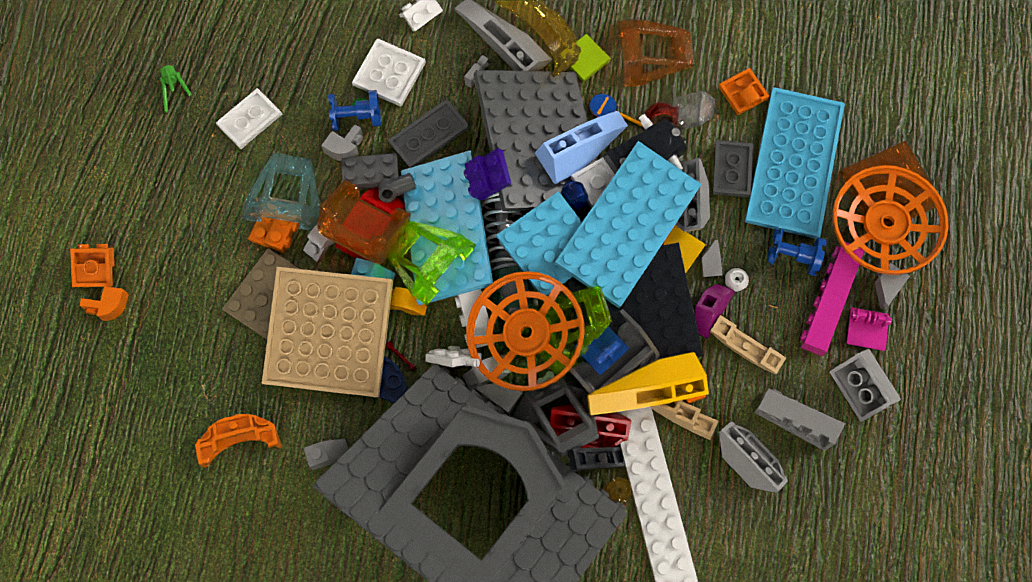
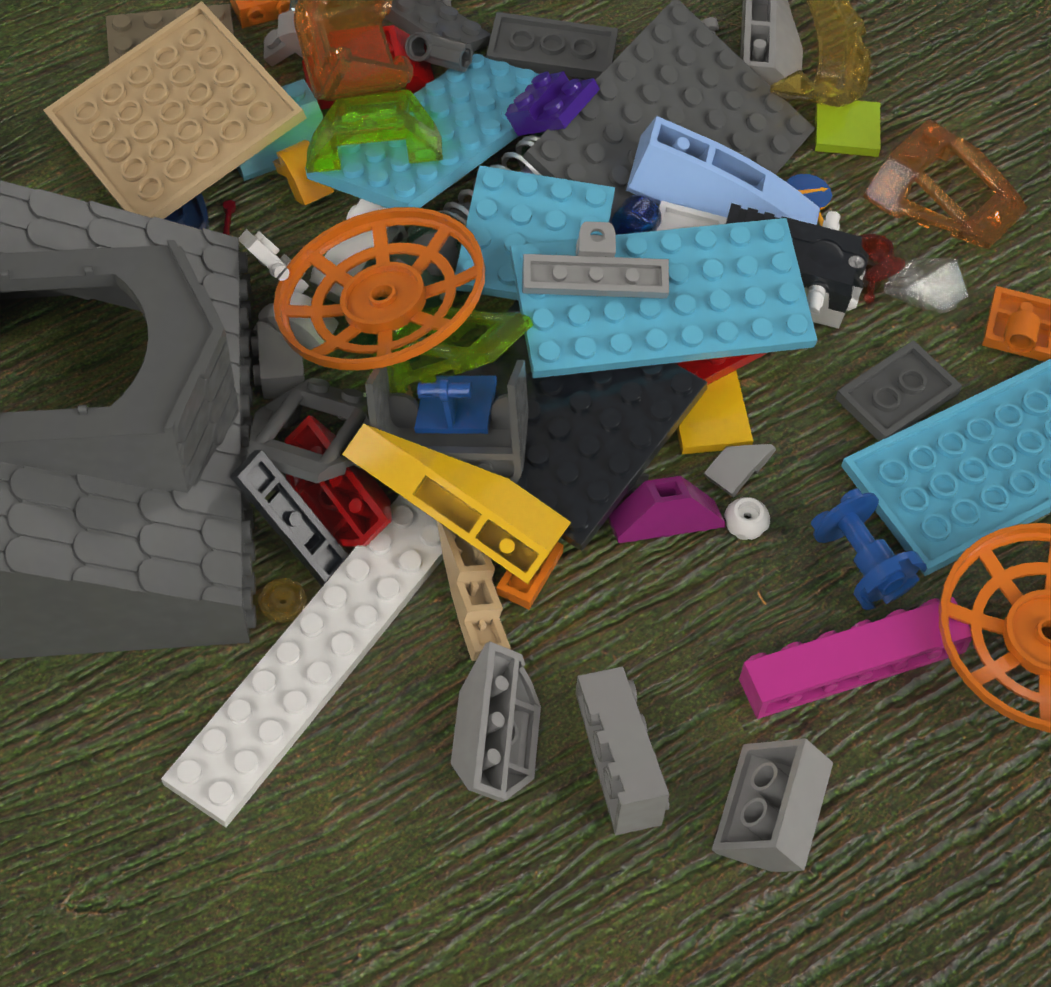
camera: 45 degrees right, 15 degrees down
light grey wedge [675,158,710,232] -> none
tan slope [710,315,786,374] -> none
dark pink hinge [847,307,892,351] -> none
light grey slope [875,263,910,310] -> none
none -> light grey plate [522,221,669,298]

